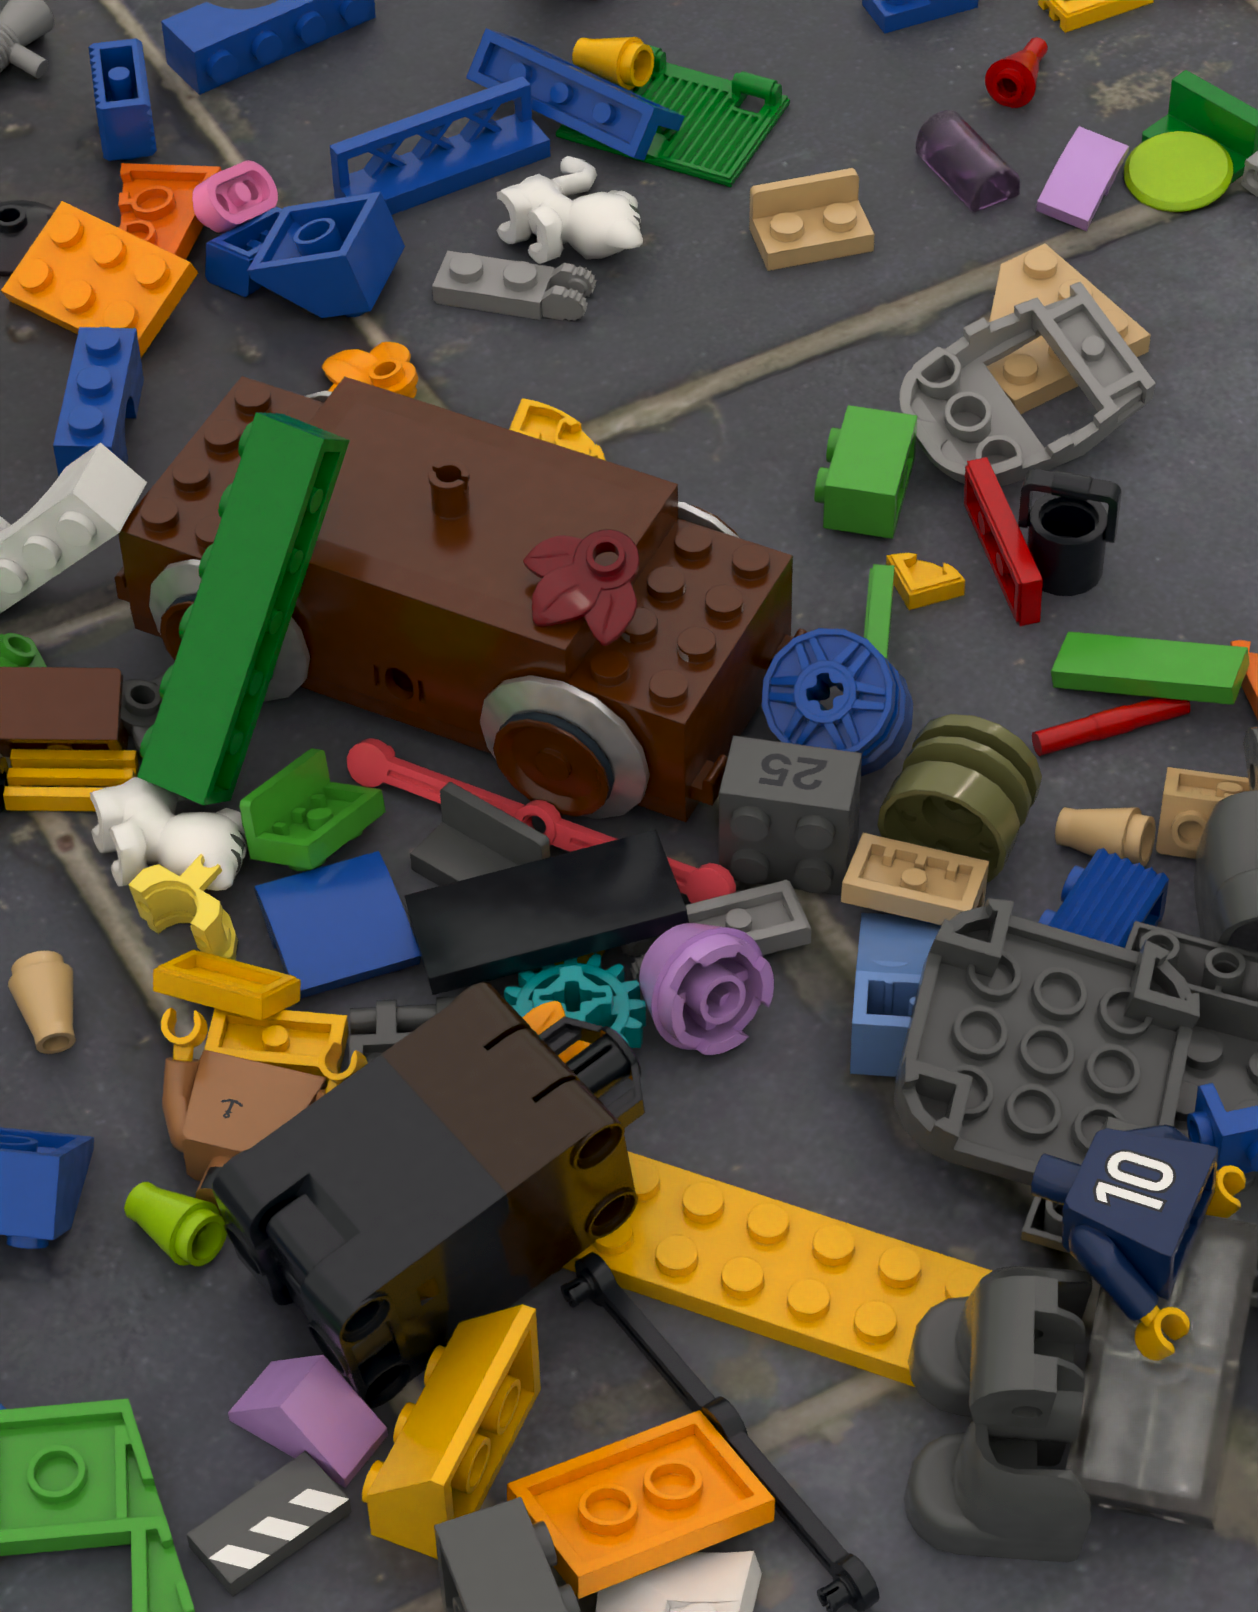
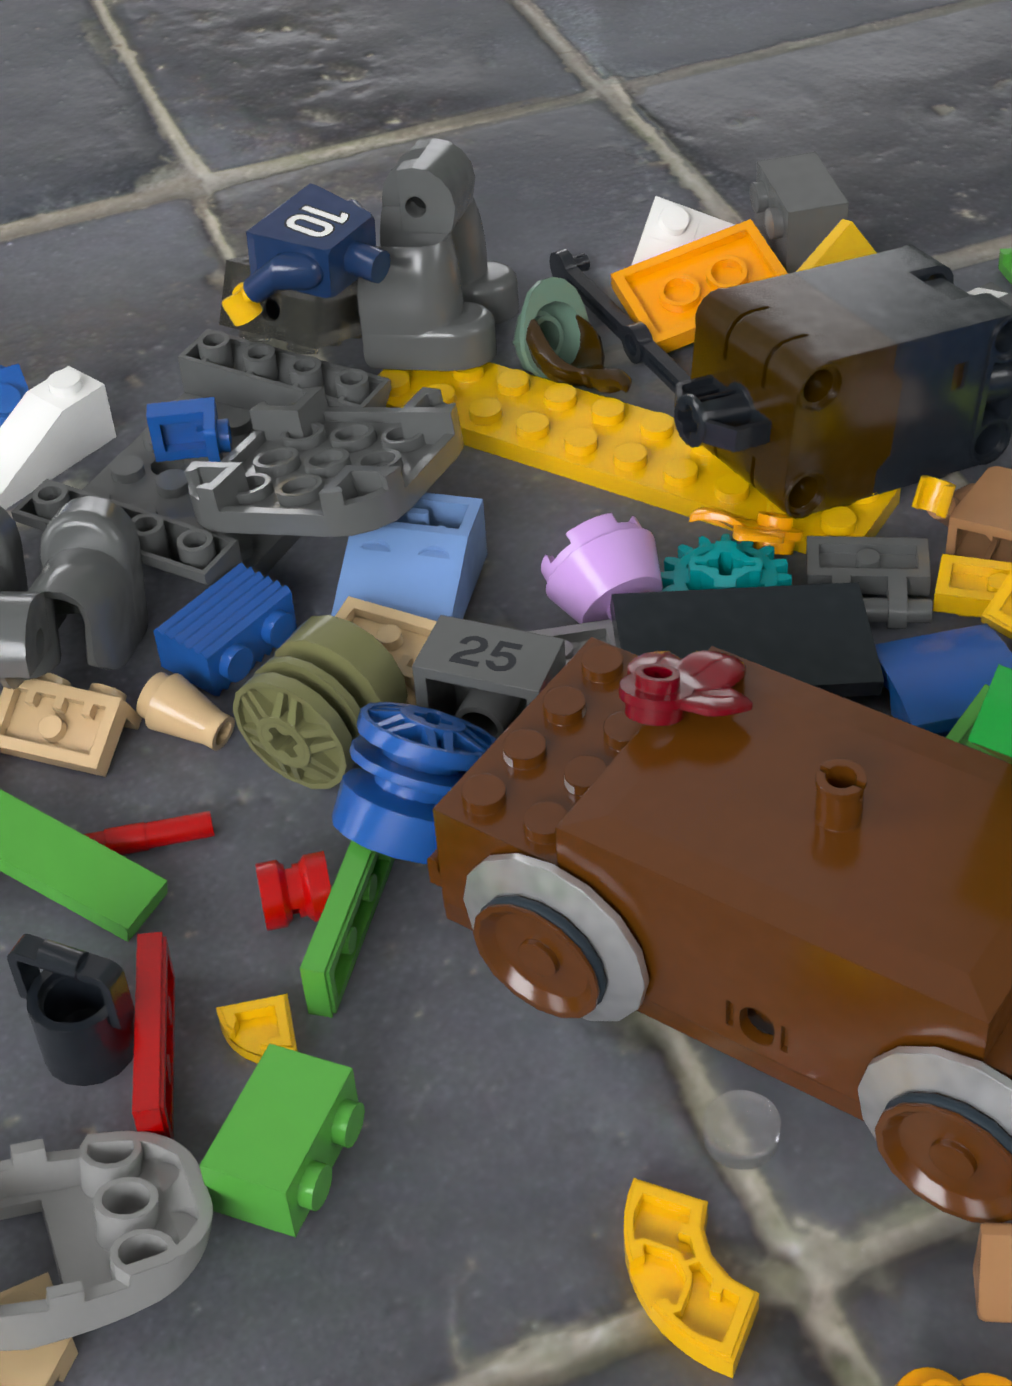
camera: 170 degrees left, 5 degrees down
none -> red wheel [255,851,331,931]
none -> piece [512,277,632,394]

